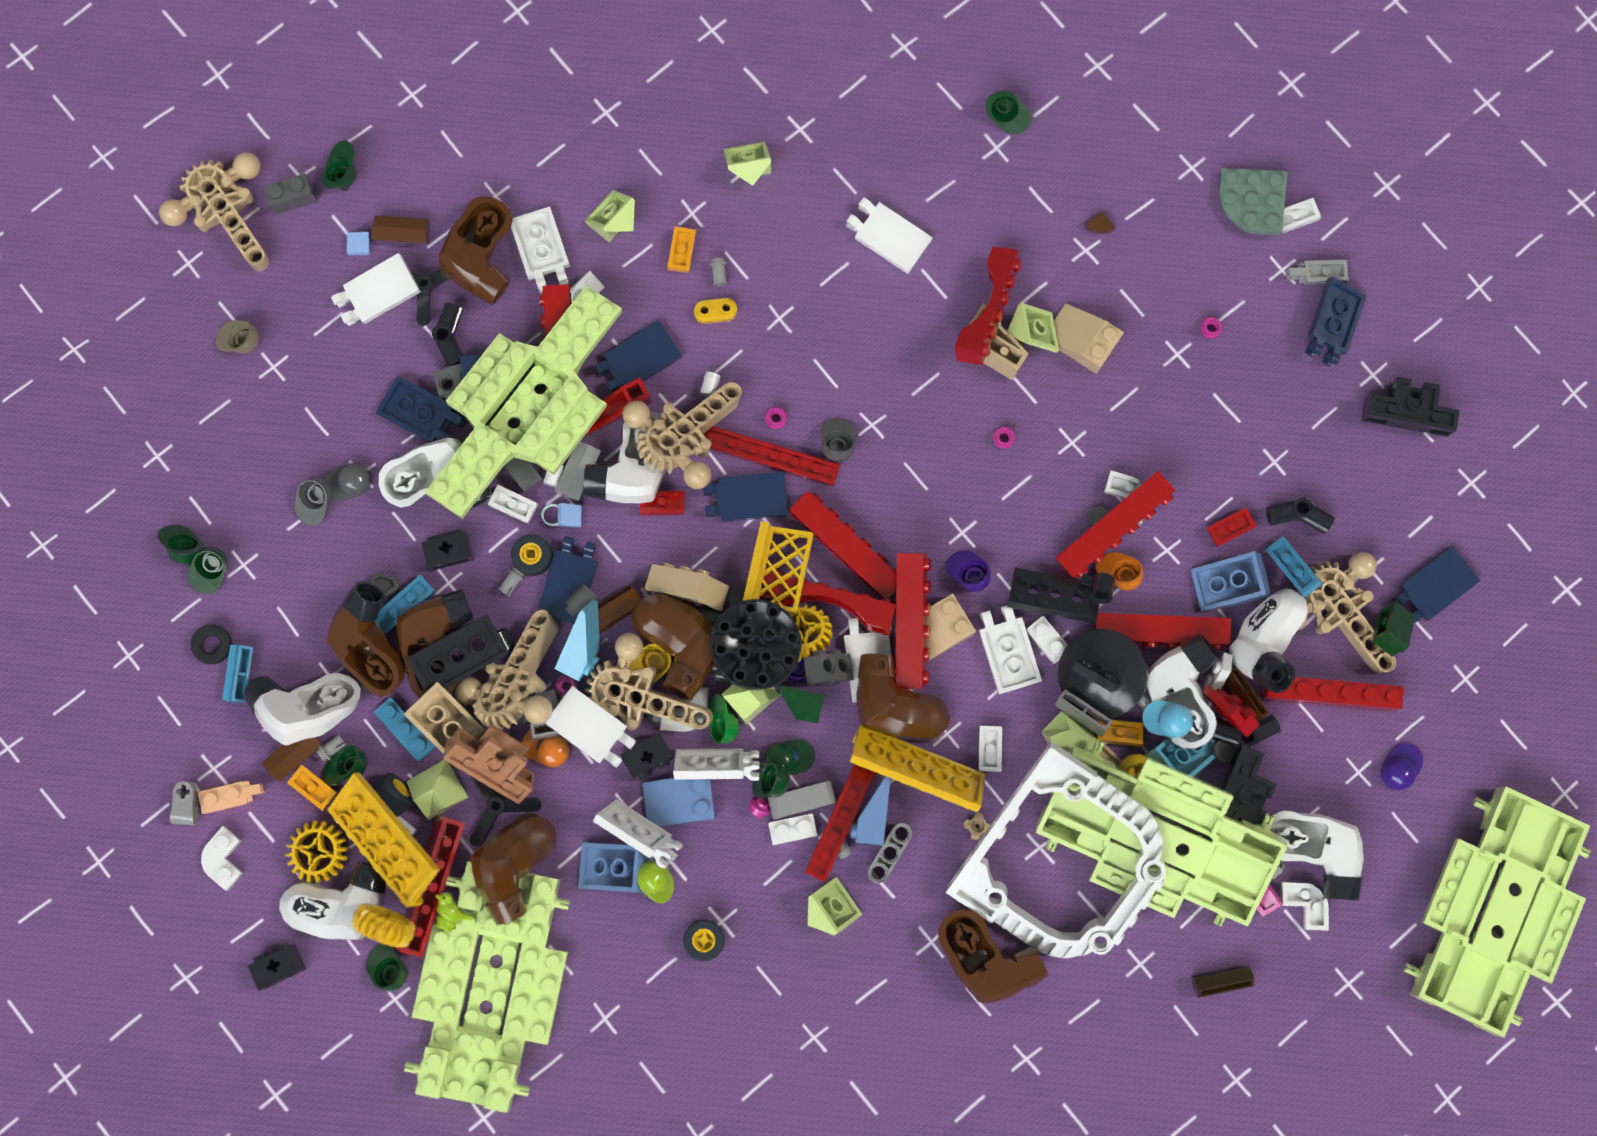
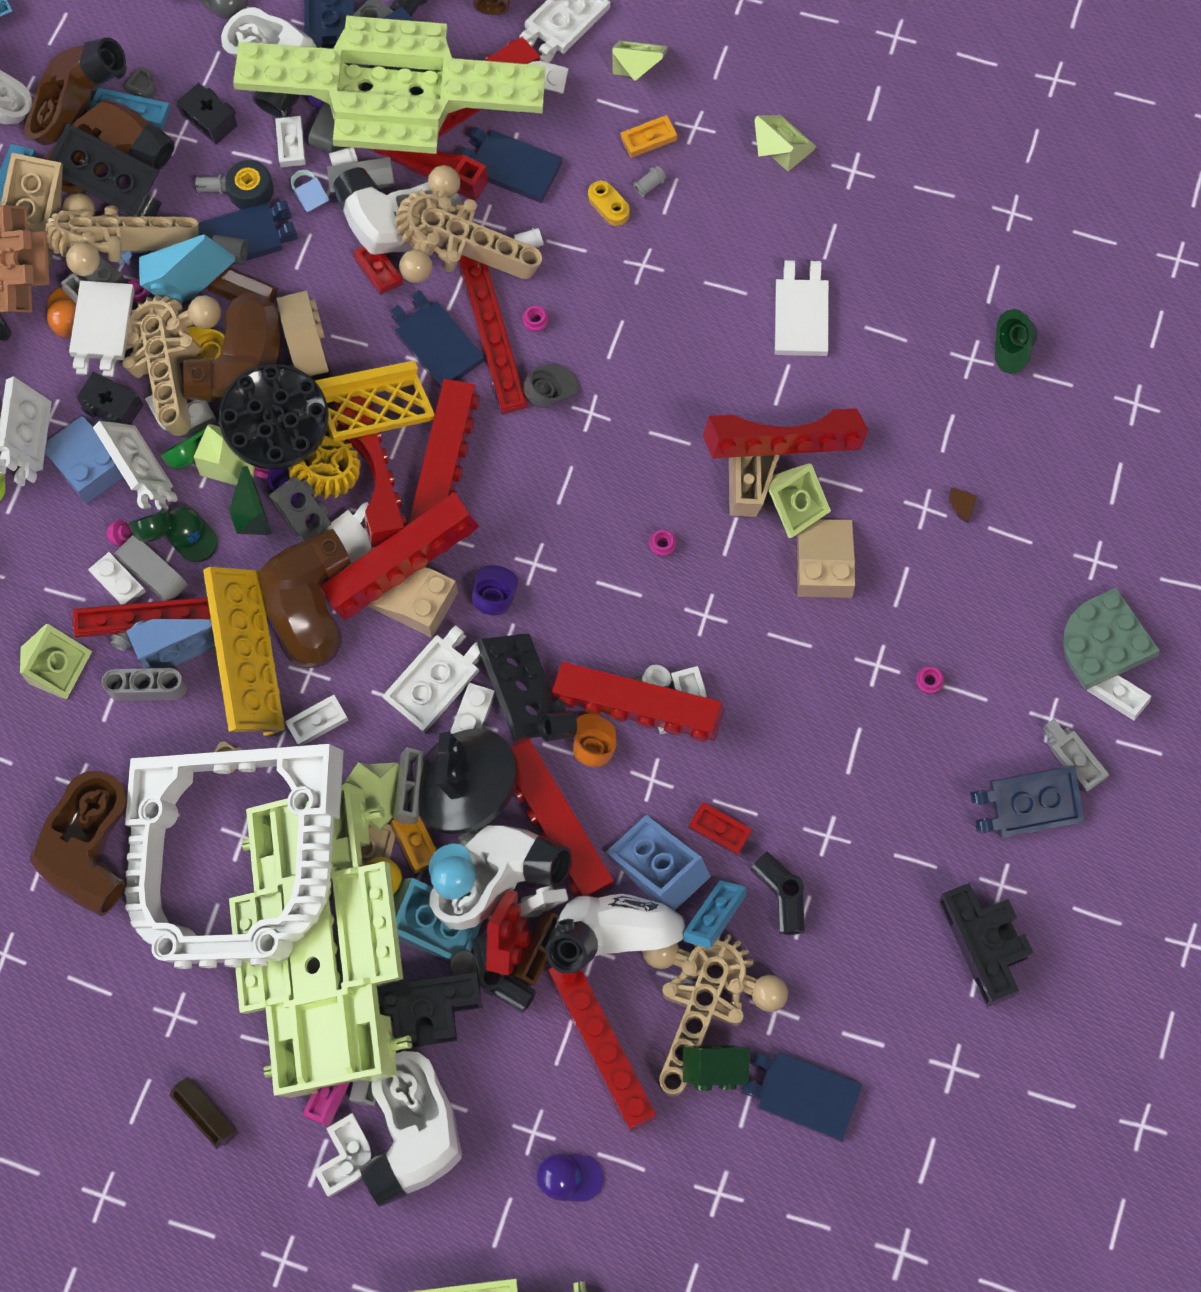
camera: 65 degrees right, 10 degrees down
none -> white tile [642,665,671,688]

